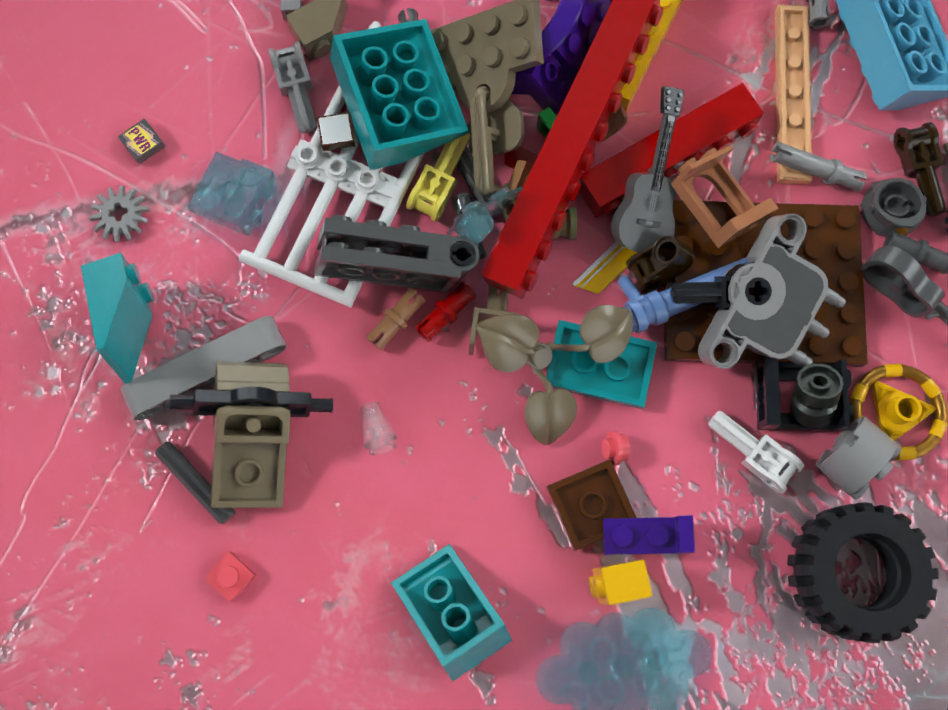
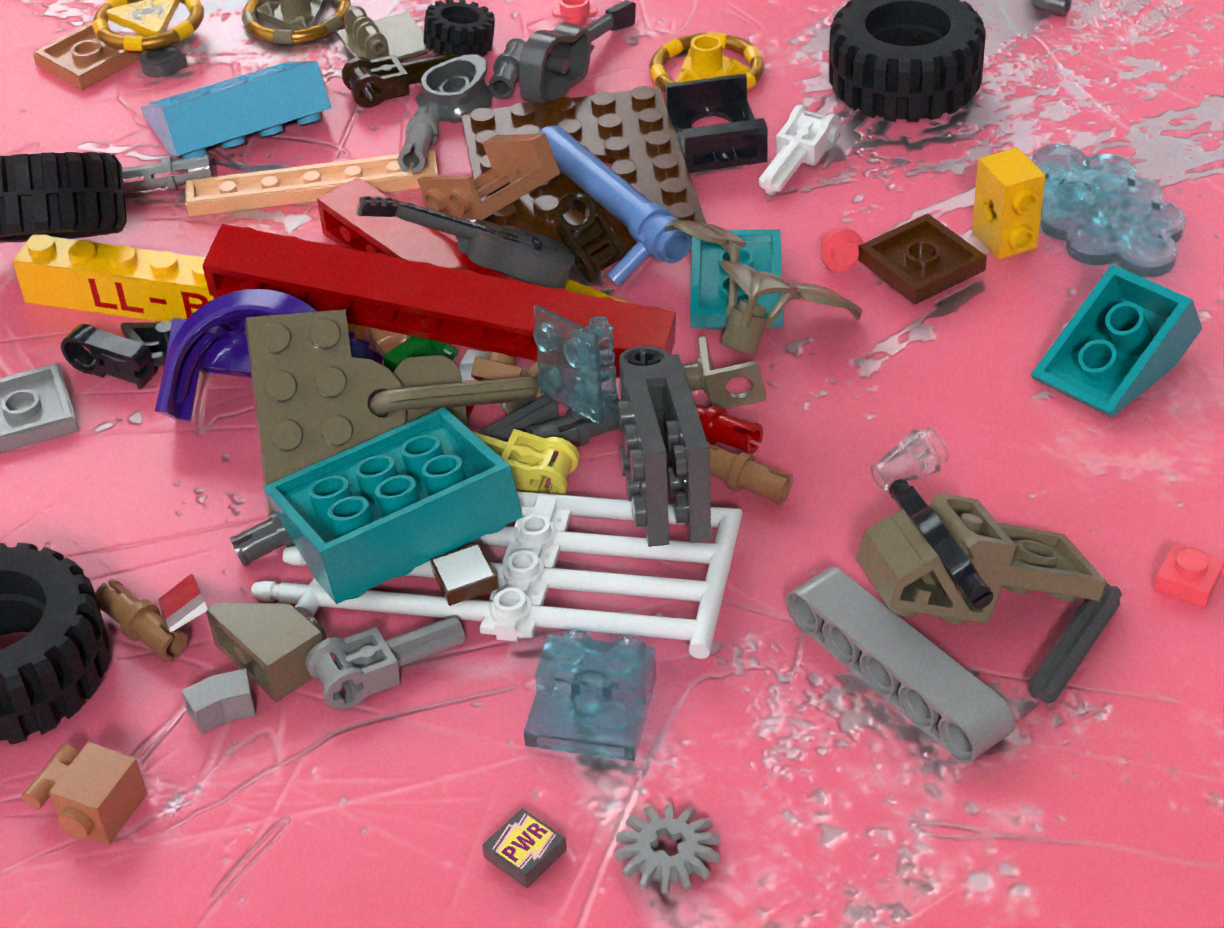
camera: 95 degrees left, 35 degrees down
teal slope [81,252,154,384] -> none
dark purple bracket [603,515,695,555] -> none
piece [670,214,846,369] -> none
pearl dark grey wheel [790,364,844,428] -> none
light grey brick [815,416,902,500] -> none

